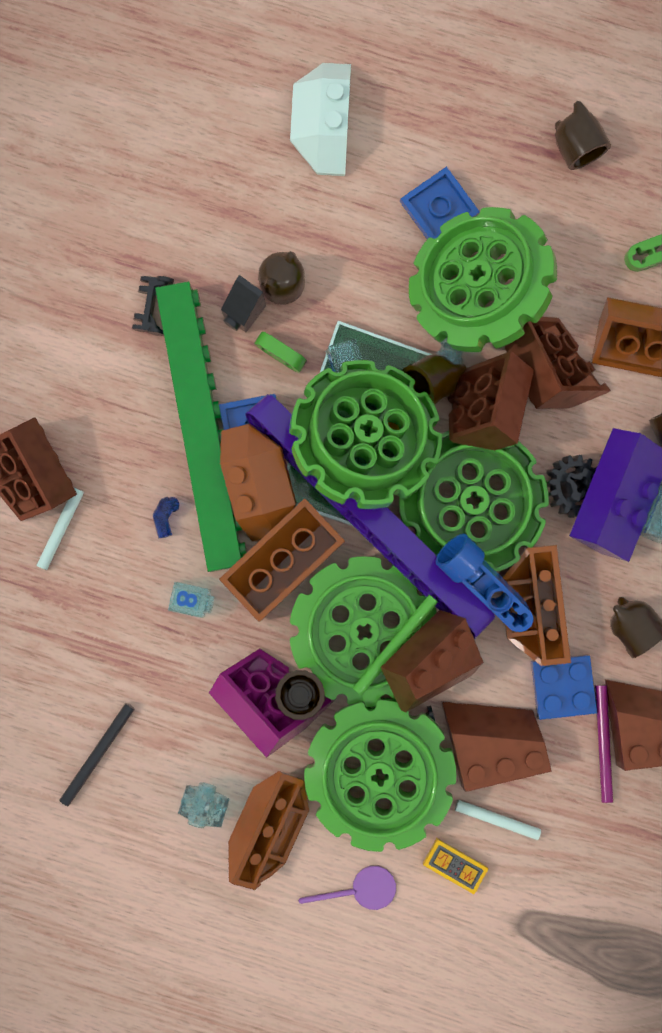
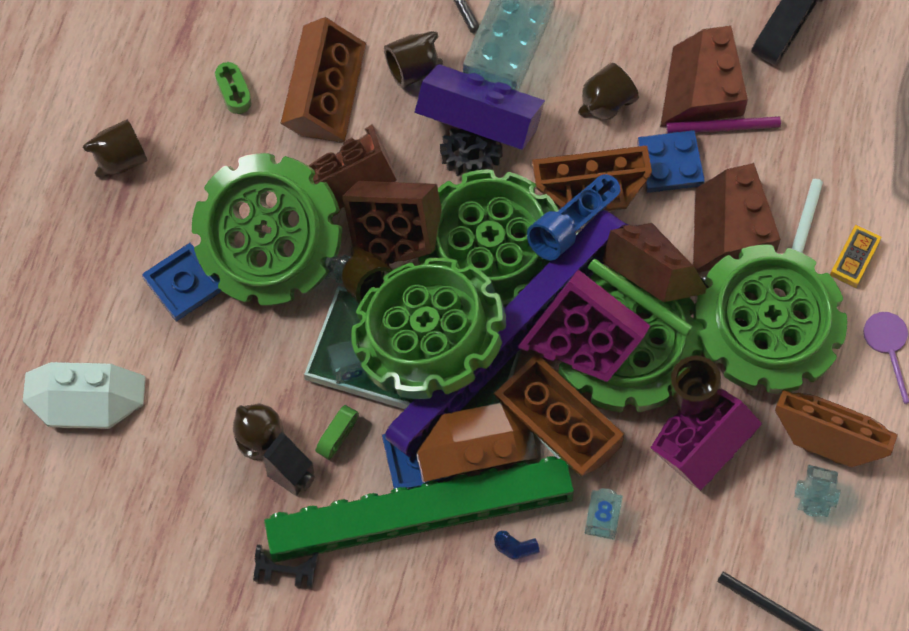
camera: 90 degrees left, 20 degrees down
none -> magenta wedge [518,270,651,382]

